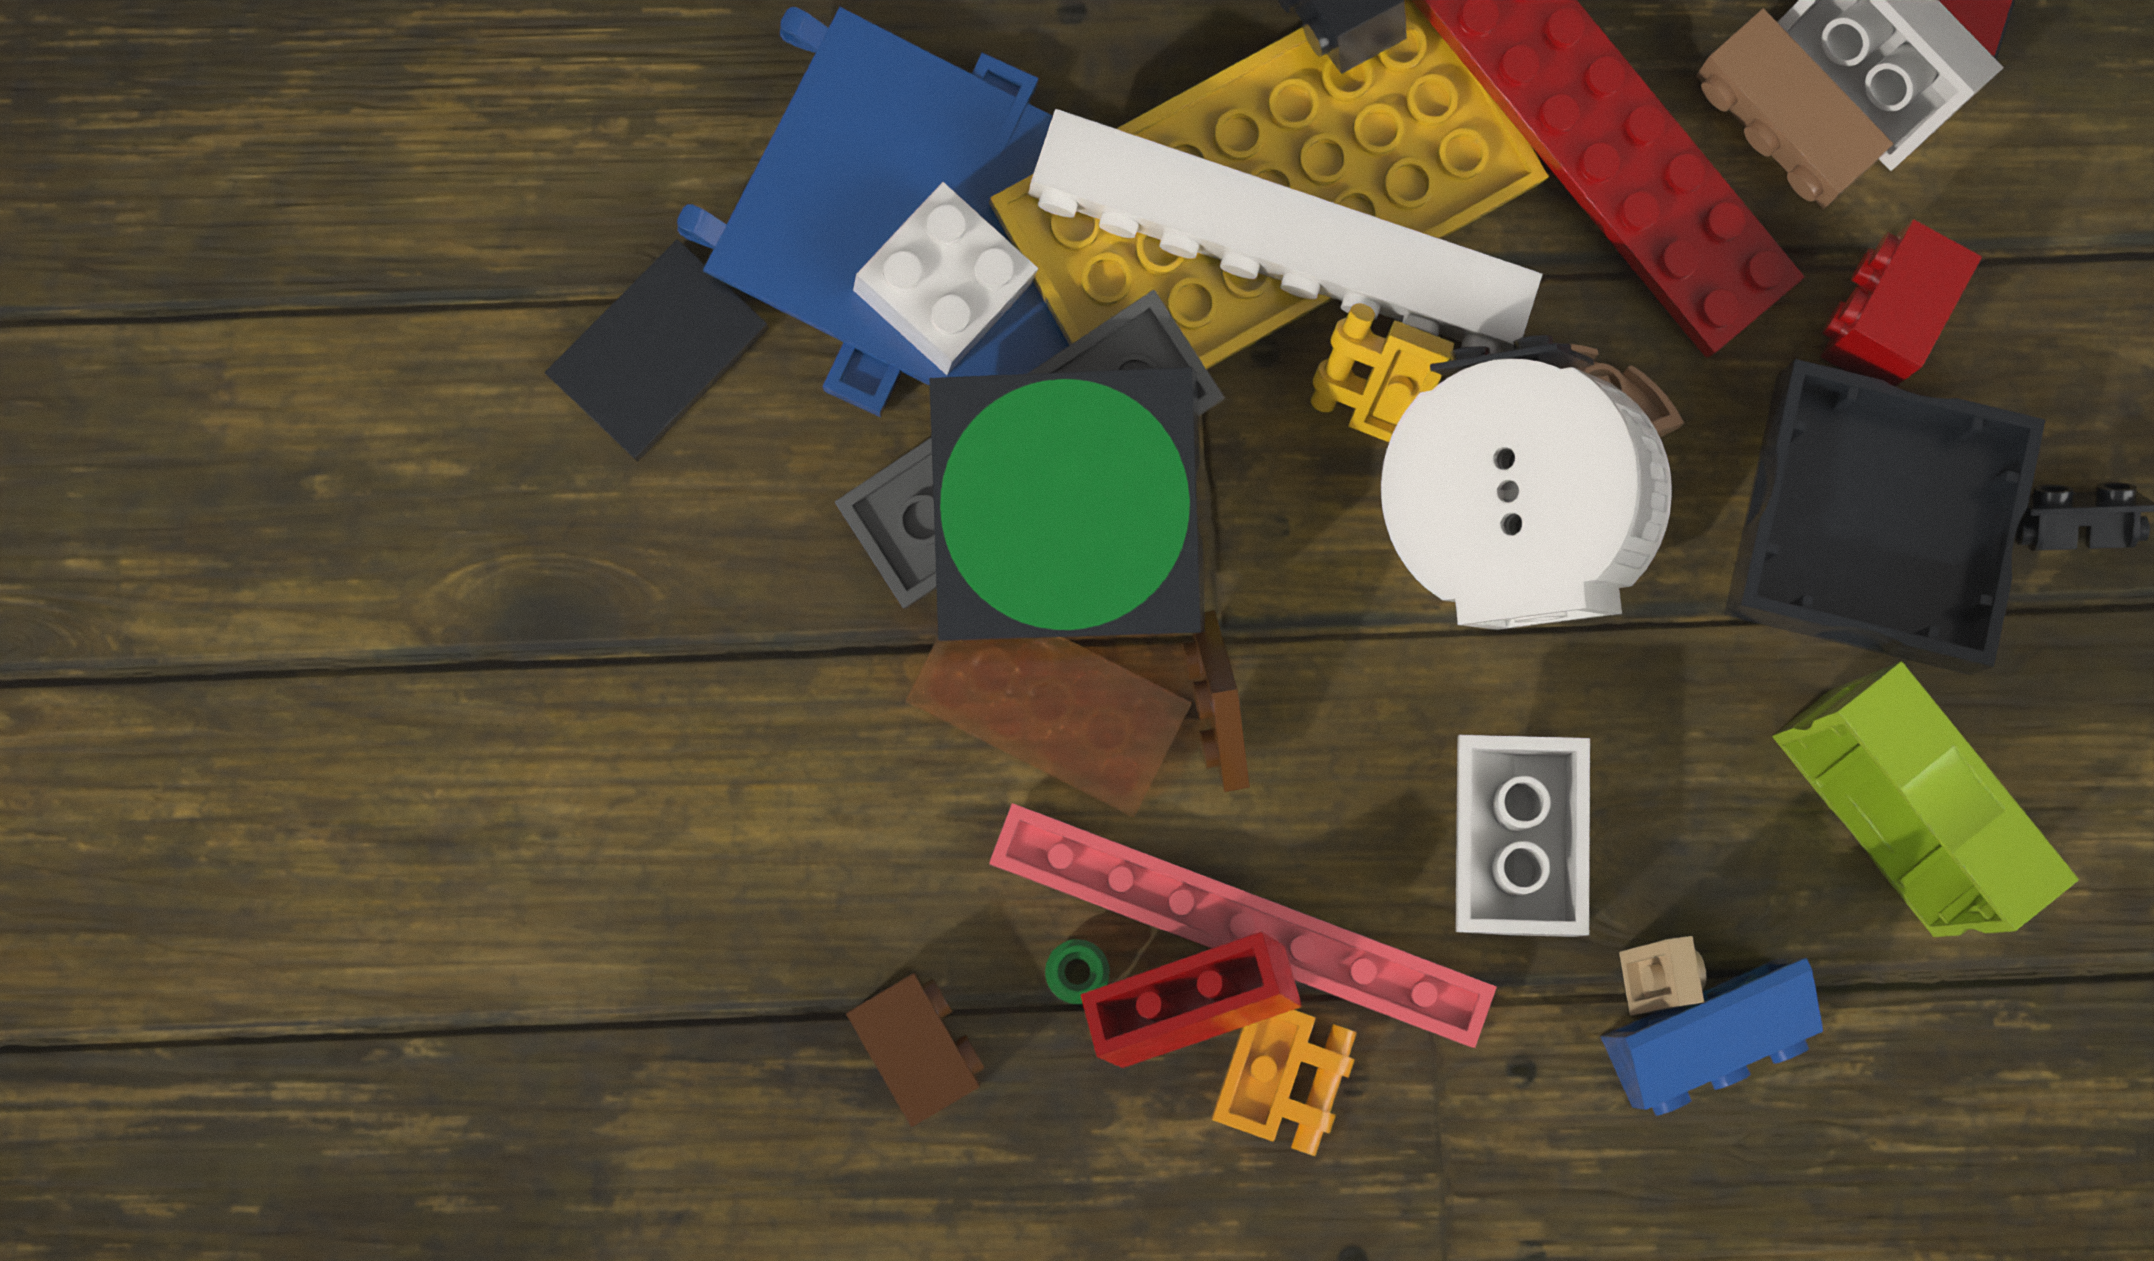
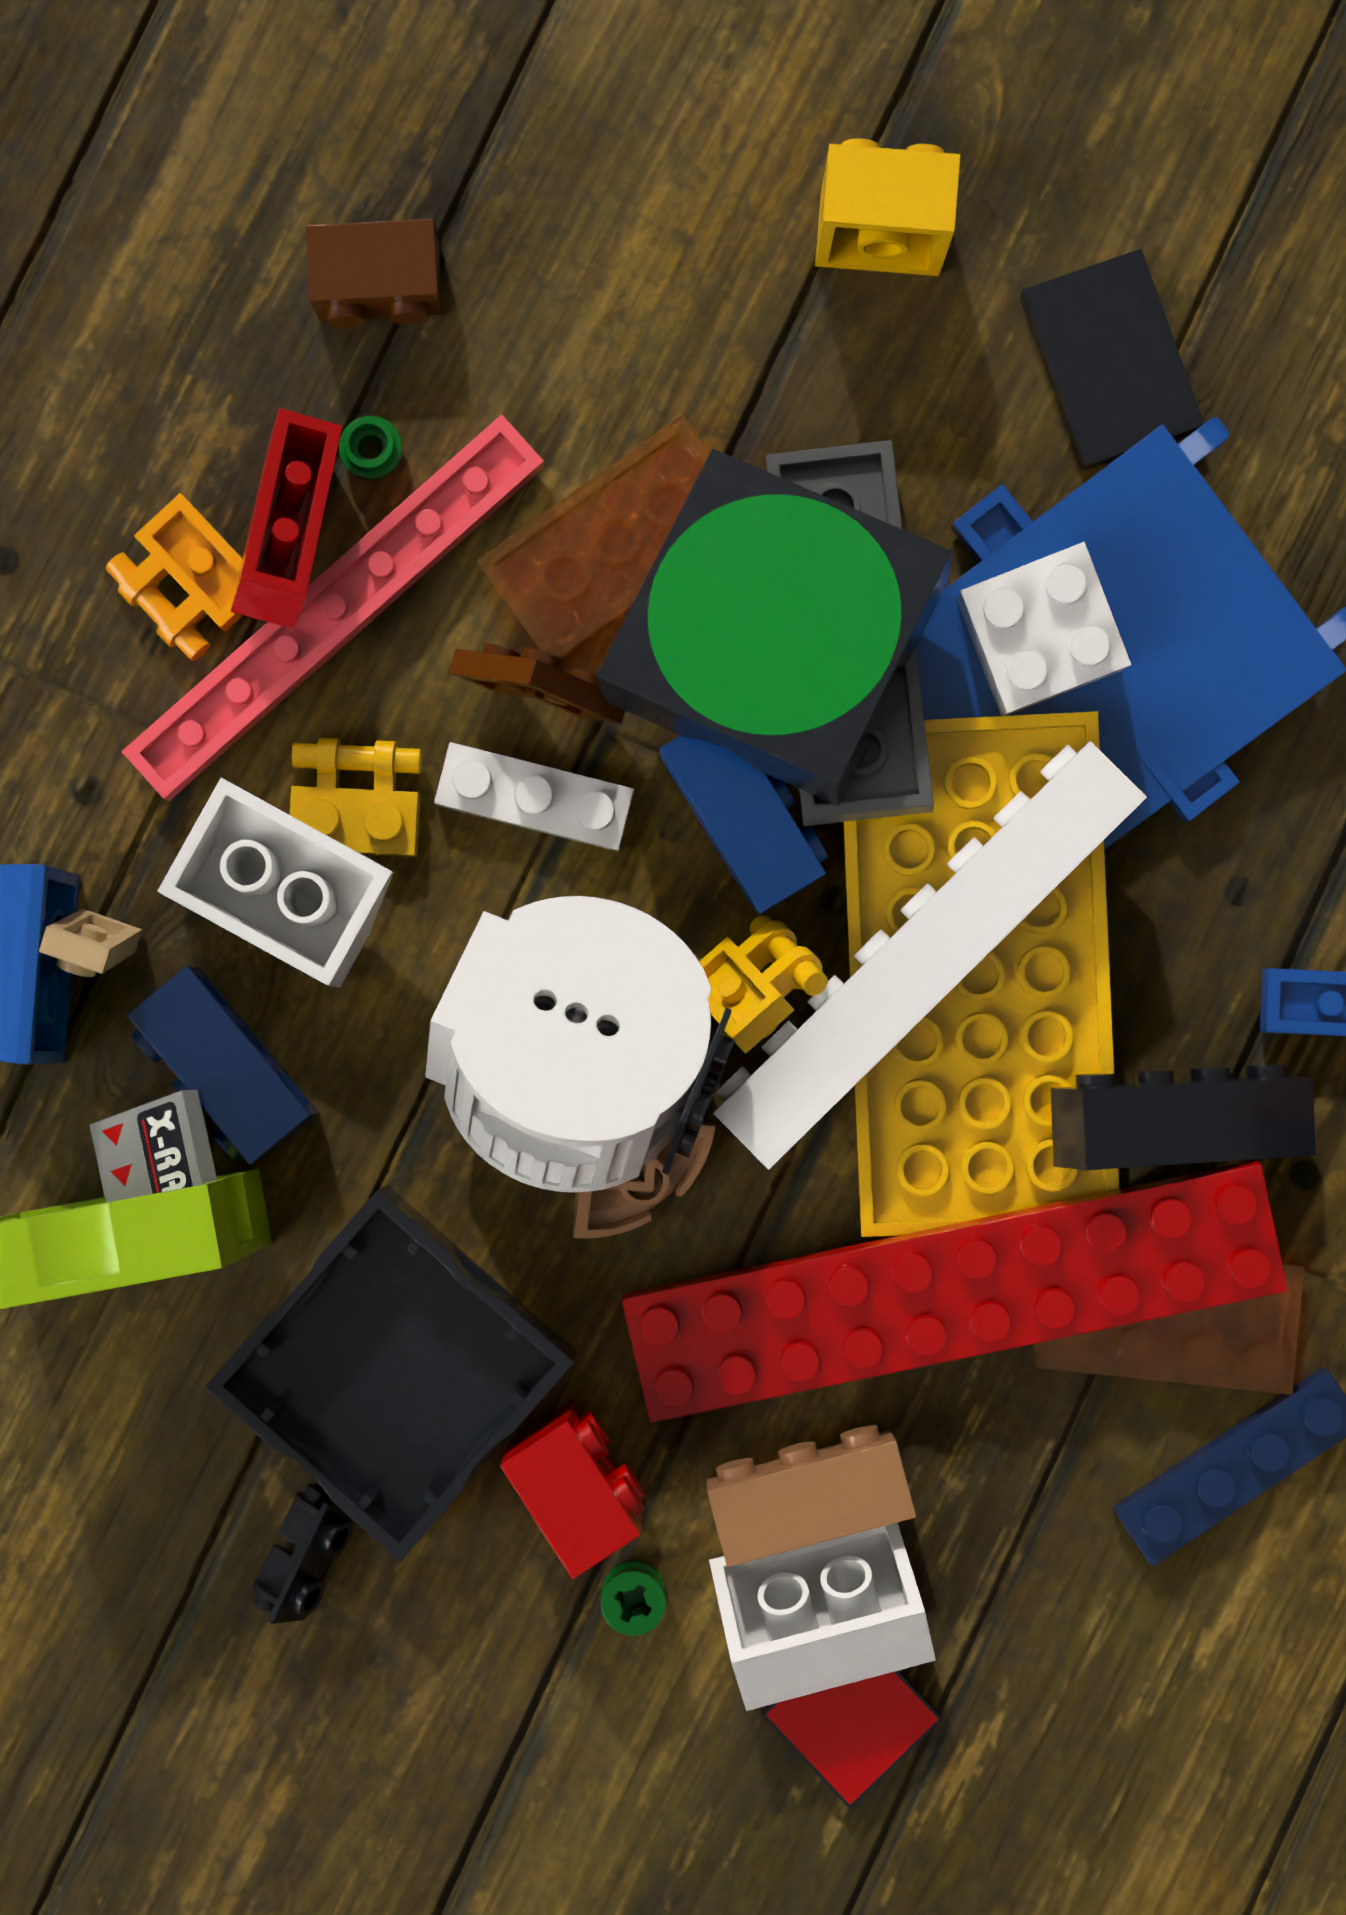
camera: 120 degrees right, 5 degrees up
none -> light grey tile [90,1090,217,1202]
none -> dark blue brick [127,966,320,1165]
none -> yellow plate [290,737,422,857]
none -> white plate [434,742,634,852]
none -> green wheel [601,1559,666,1636]
none -> blue brick [659,736,828,917]
none -> yellow brick [815,138,960,276]

